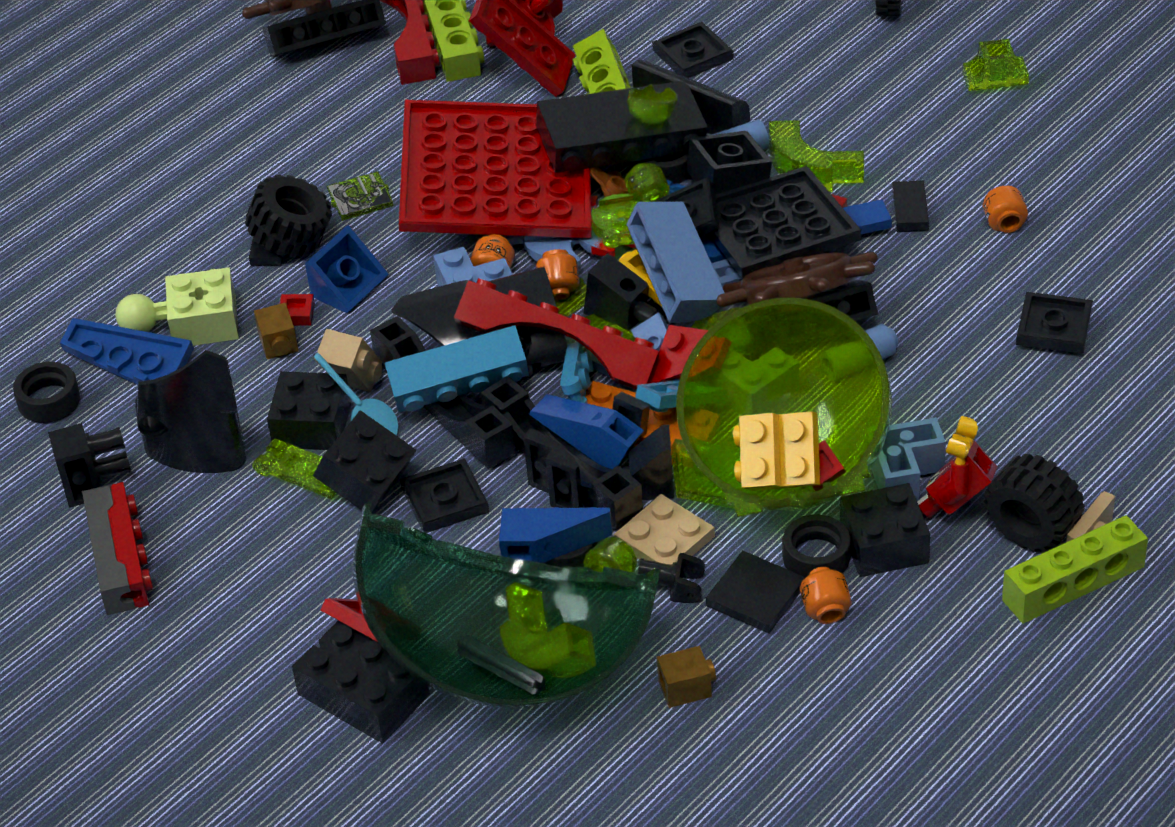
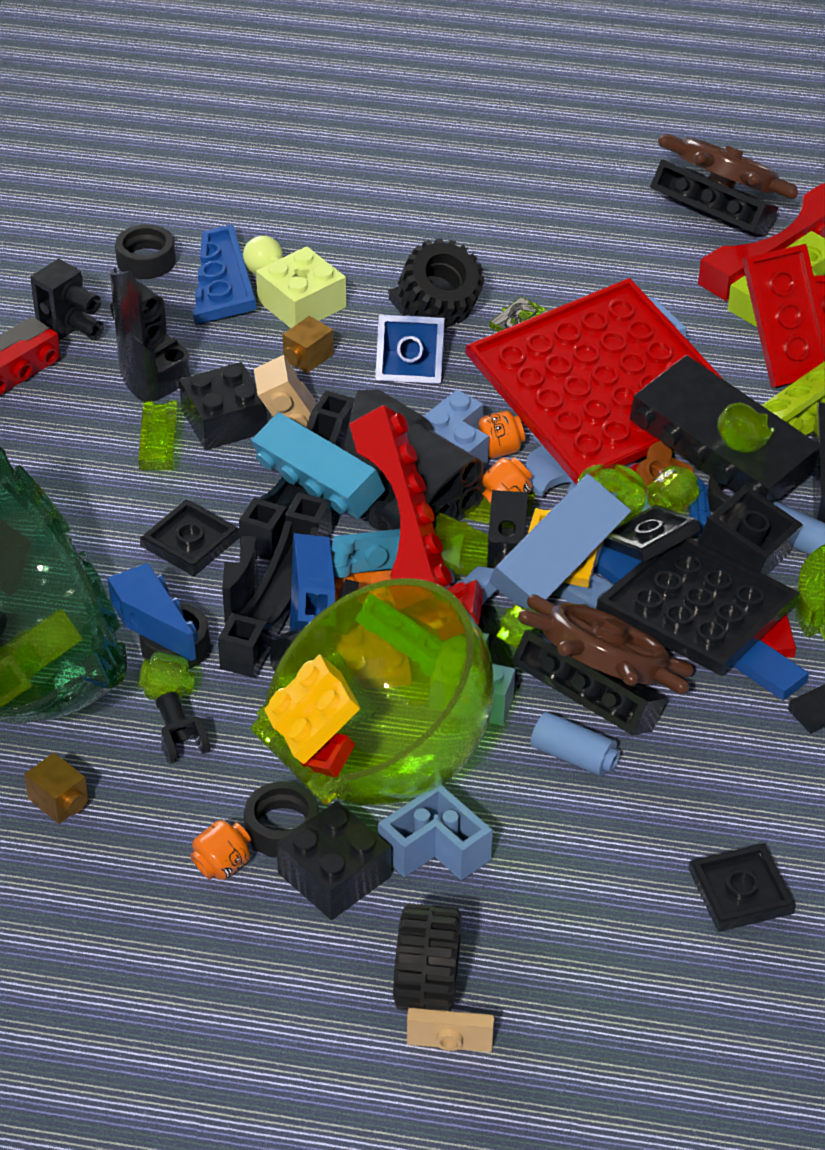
camera: 55 degrees right, 0 degrees up
red tile [280,294,315,326] -> none
black brick [313,410,417,516] -> none
medium azure piece [314,353,398,435] -> none
tan plate [614,494,715,565] -> none
black tile [706,550,806,633] -> none
red torso [917,416,998,518] -> none
lime brick [1002,515,1148,624] -> none

